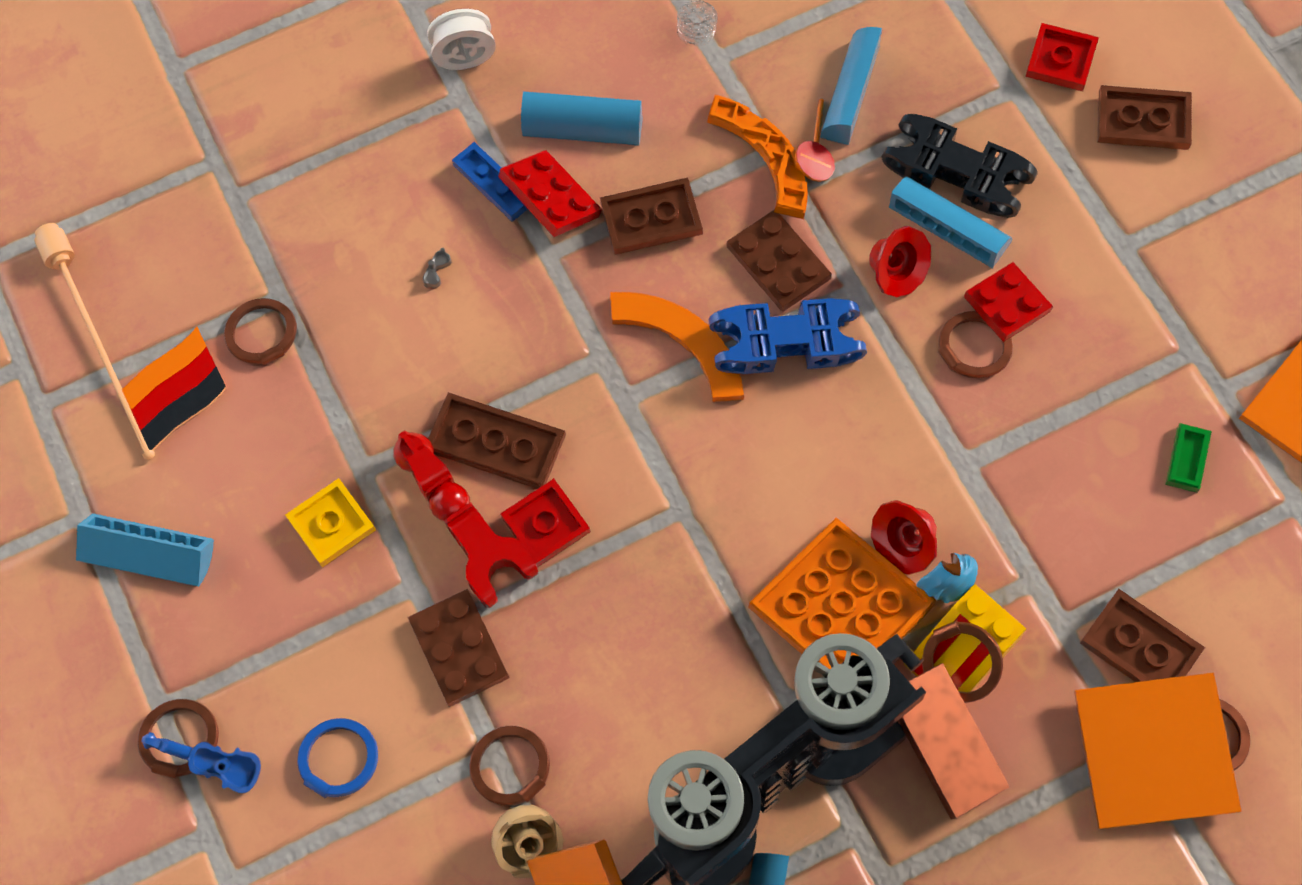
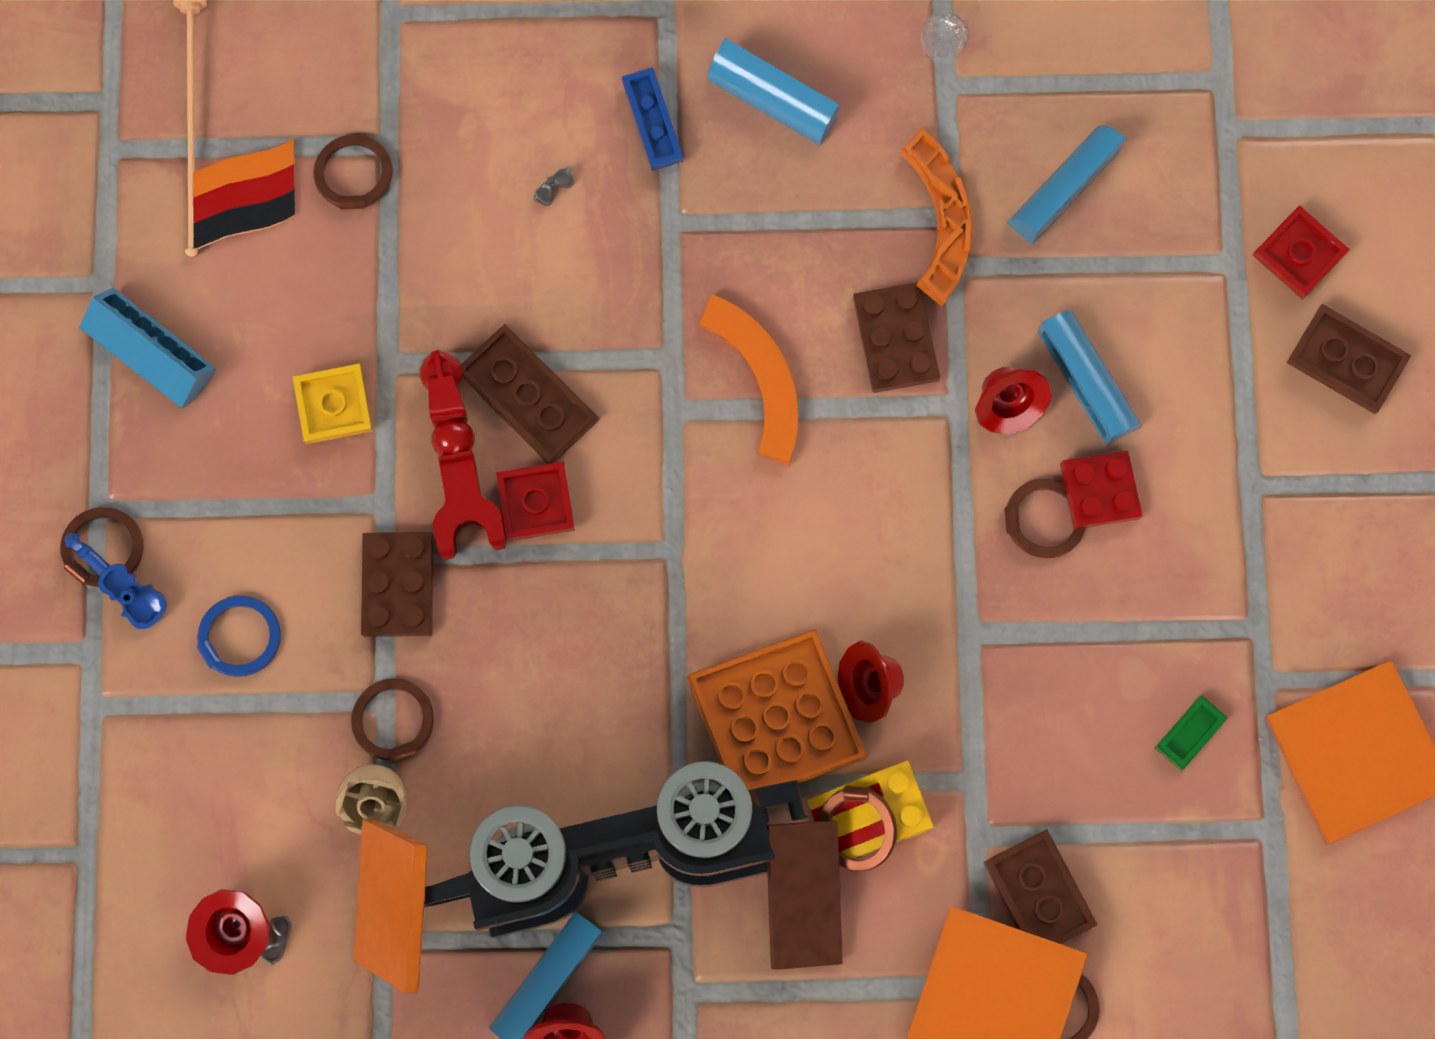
camera: 20 degrees right, 10 degrees up
red plate [498,150,602,237] -> none
copper plate [600,177,703,255] -> none
blue piece [708,298,867,374] -> none
piece [795,98,835,182] -> none
black piece [881,114,1038,218] -> none
dark azure hair [916,553,978,603] -> none

